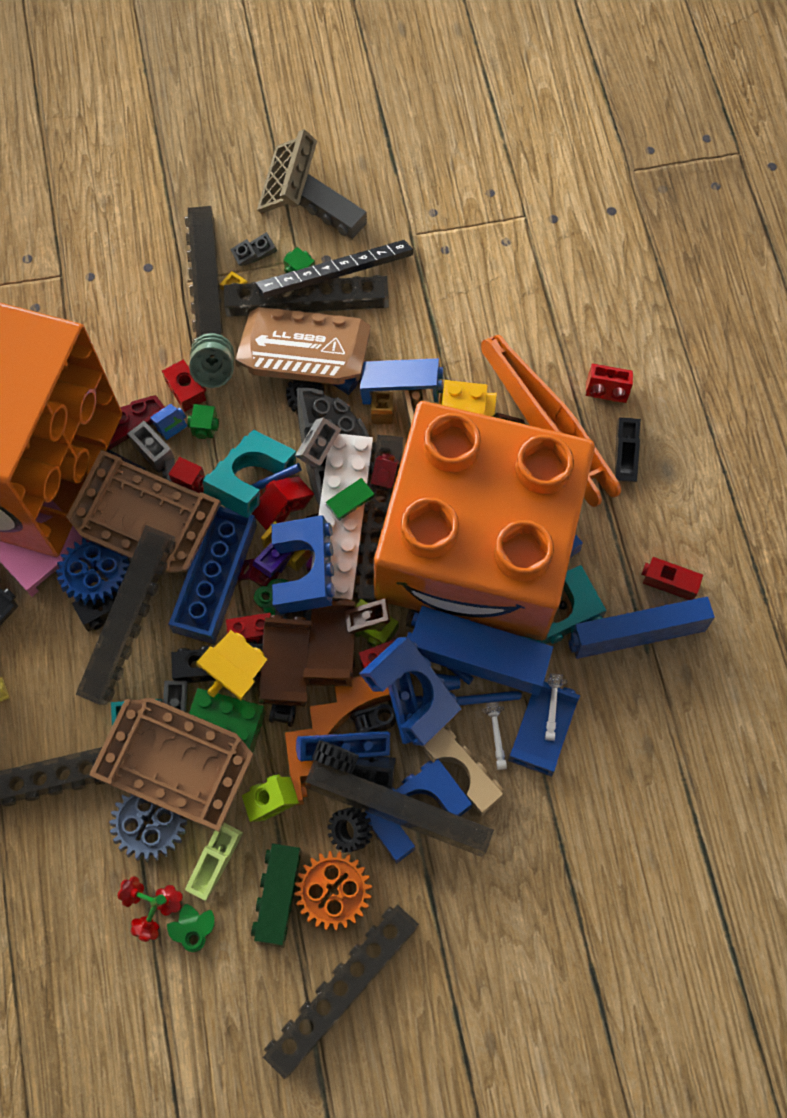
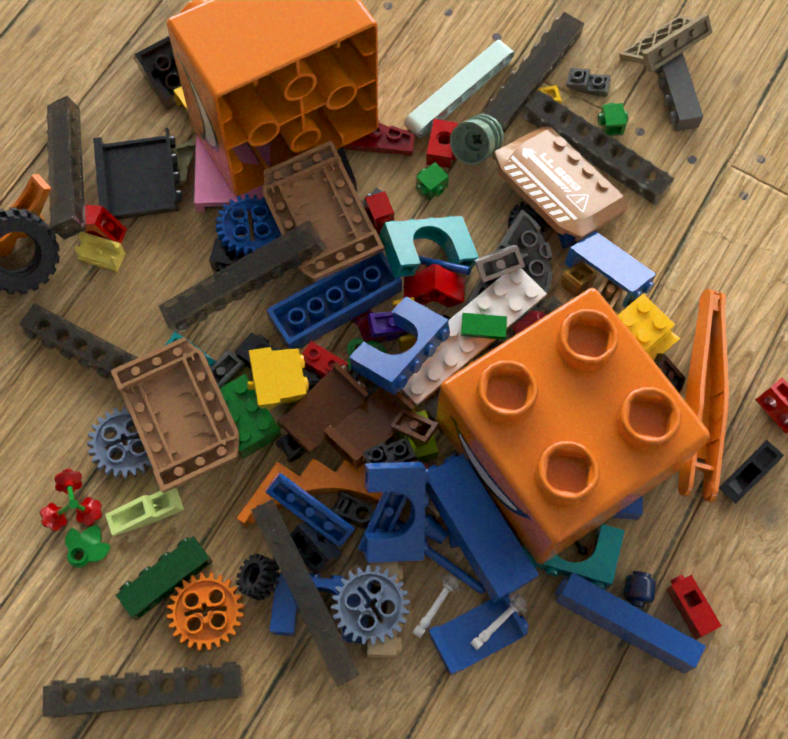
camera: 40 degrees right, 0 degrees up
light grey brick [127,421,175,473] -> none
blue brick [150,404,188,440] -> none
lime brick [242,774,299,822] -> none
black tile [256,240,413,299] -> none
black tyre [312,740,359,774] -> none
none -> sand blue gear [331,565,410,646]
none -> black slope [363,437,417,463]
none -> light aqua beam [404,40,515,138]
none -> dark blue head [623,571,656,608]

